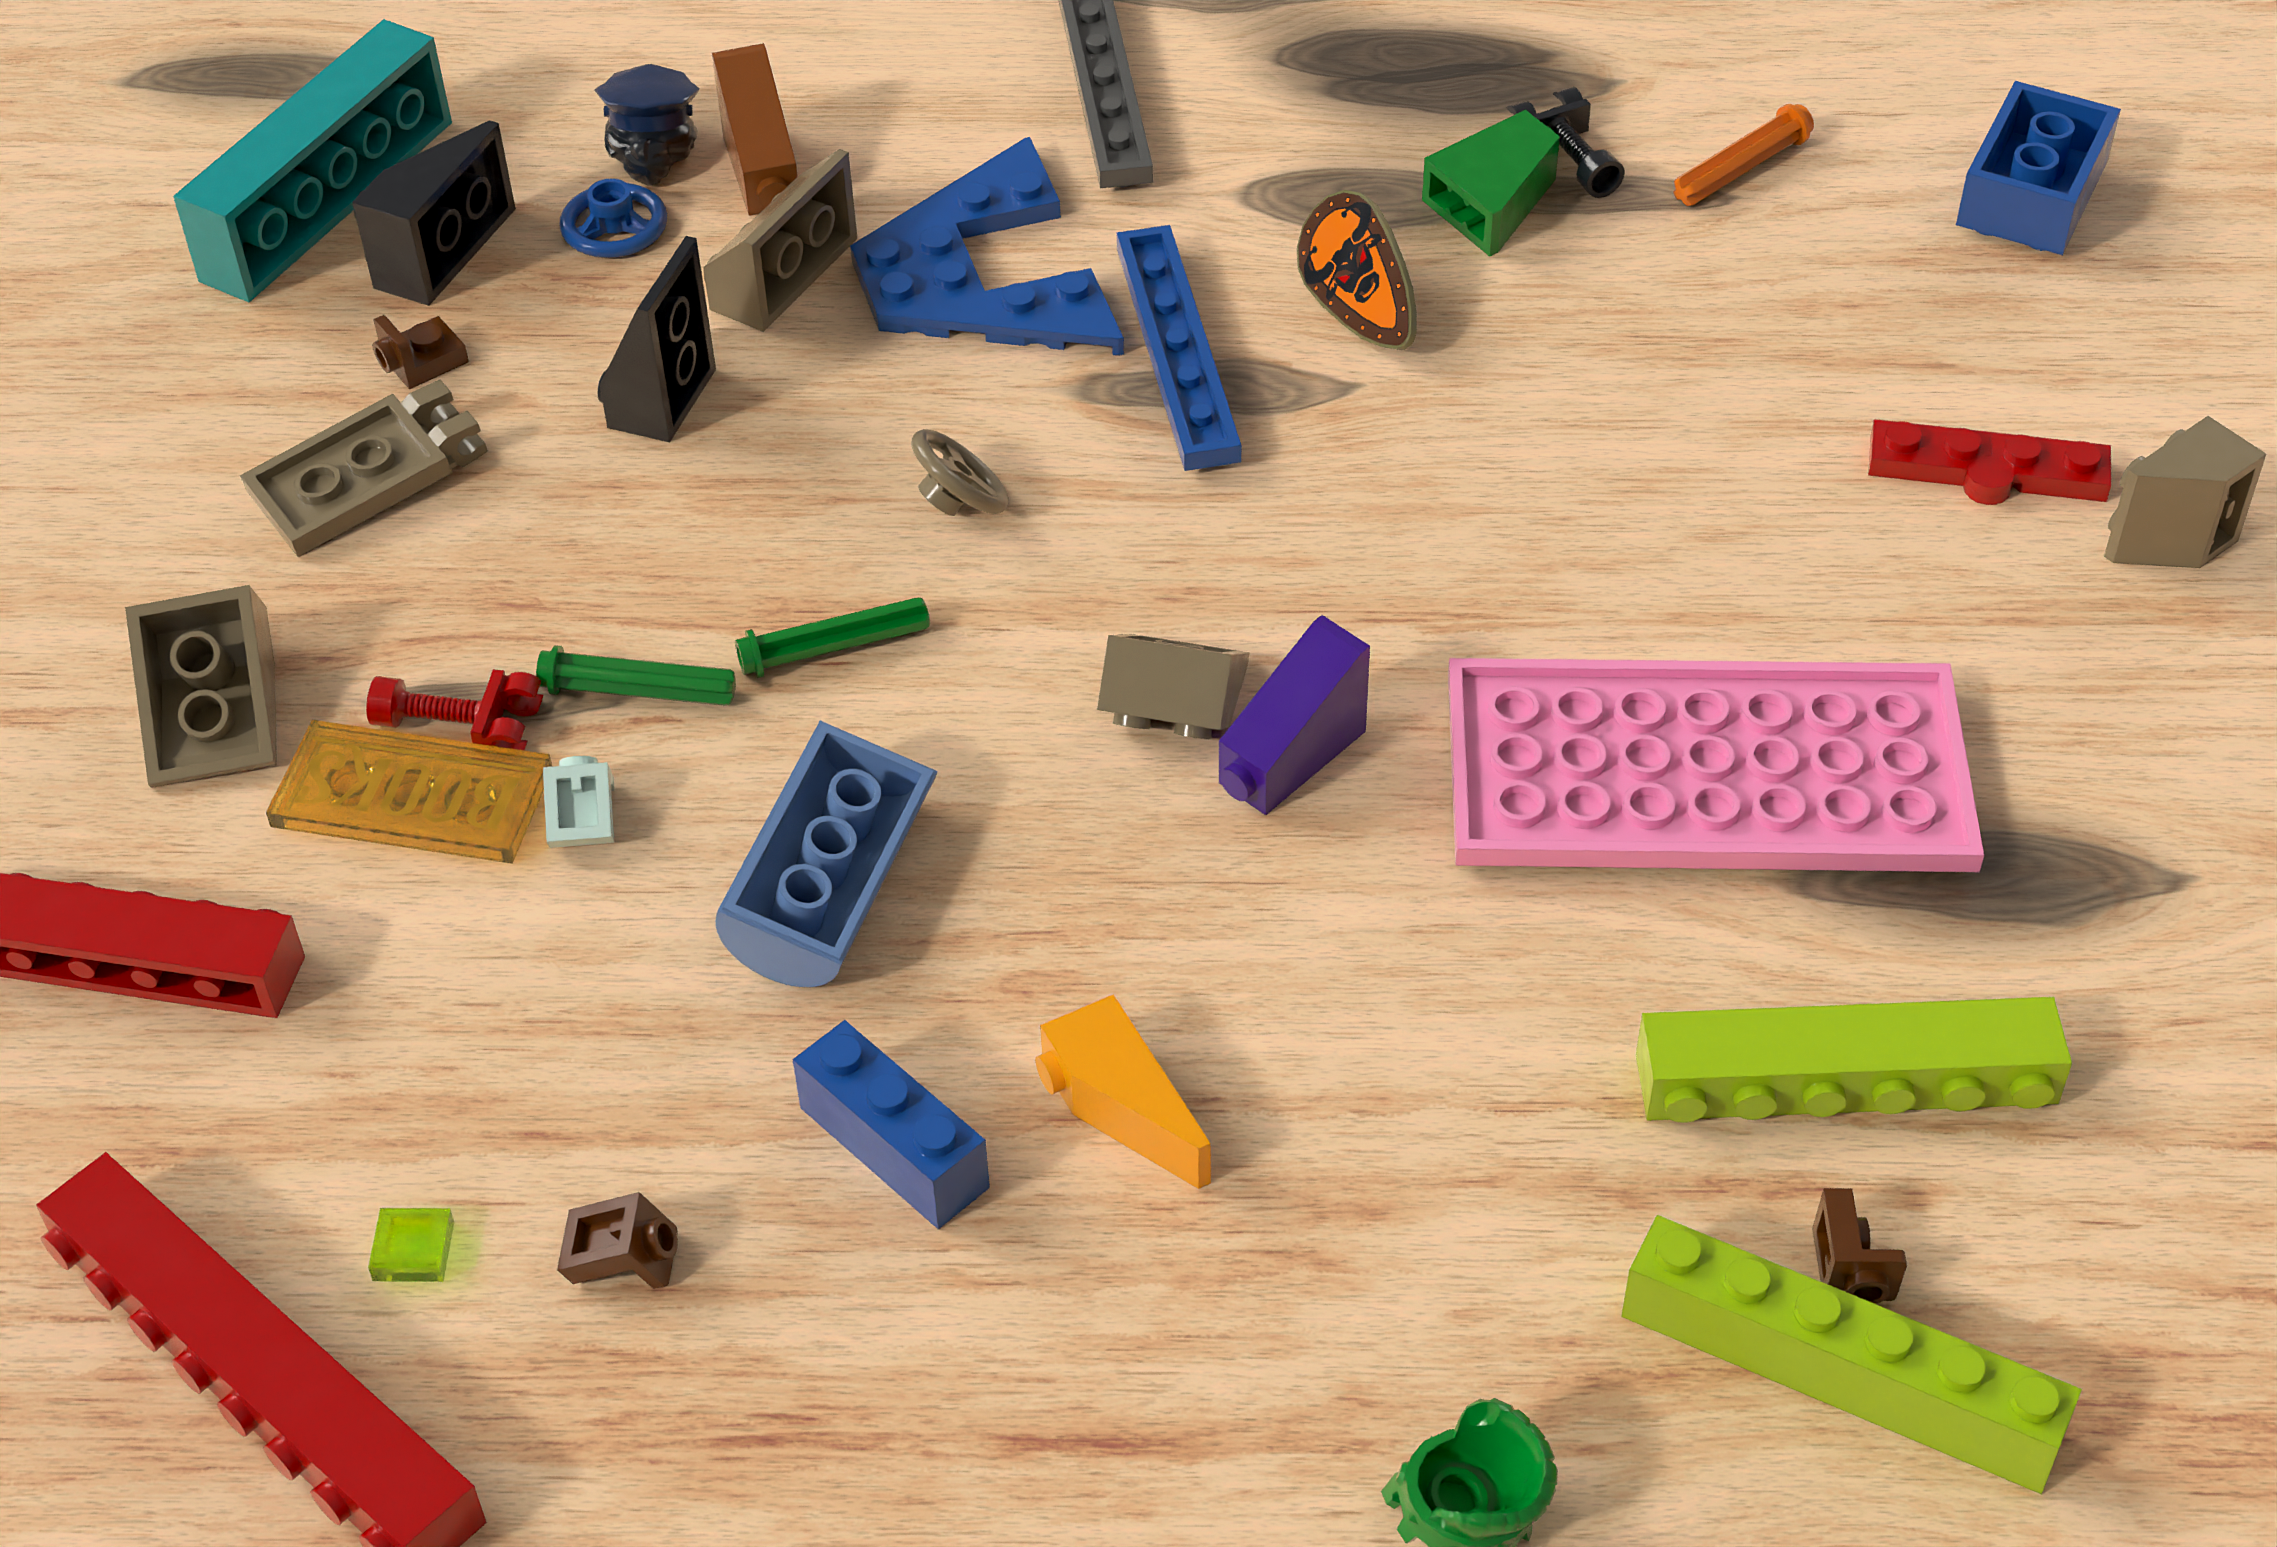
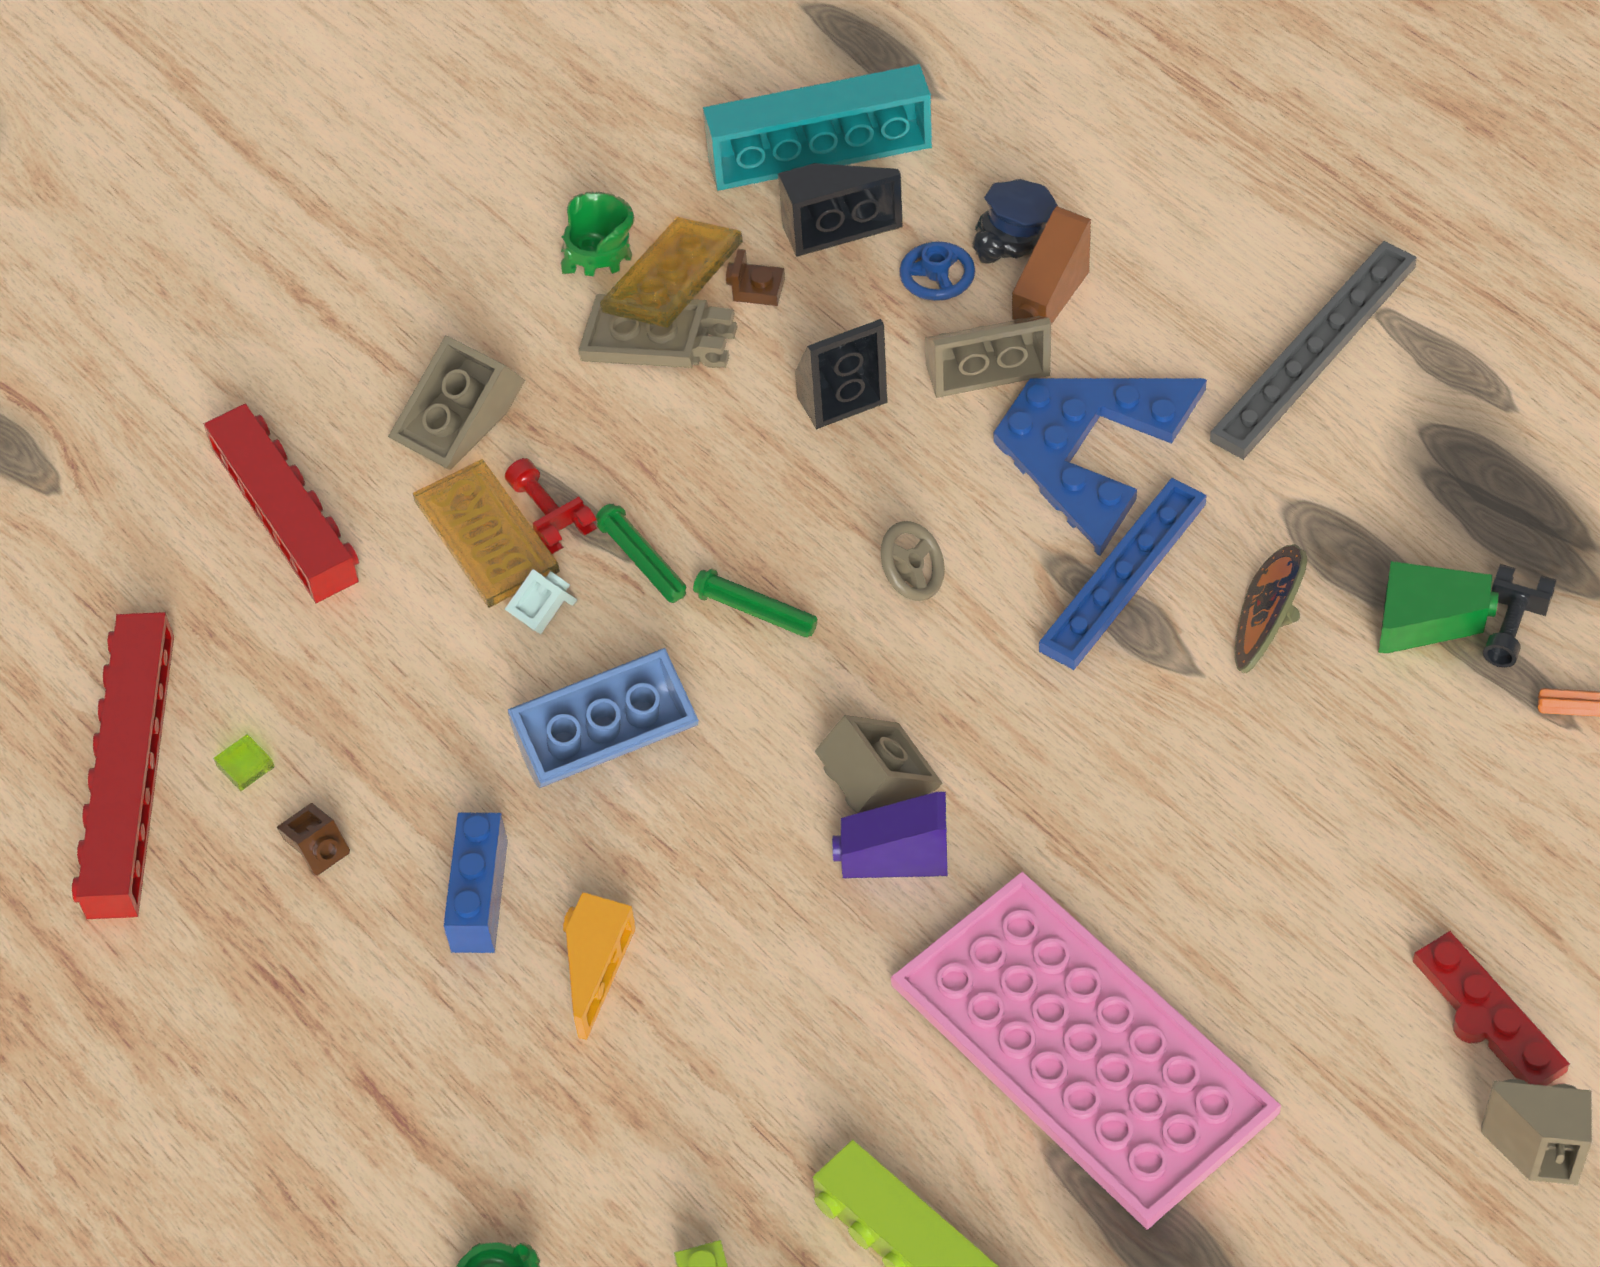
camera: 50 degrees right, 5 degrees up
none -> green hair [561,192,635,276]
none -> clear yellow tile [600,217,743,328]

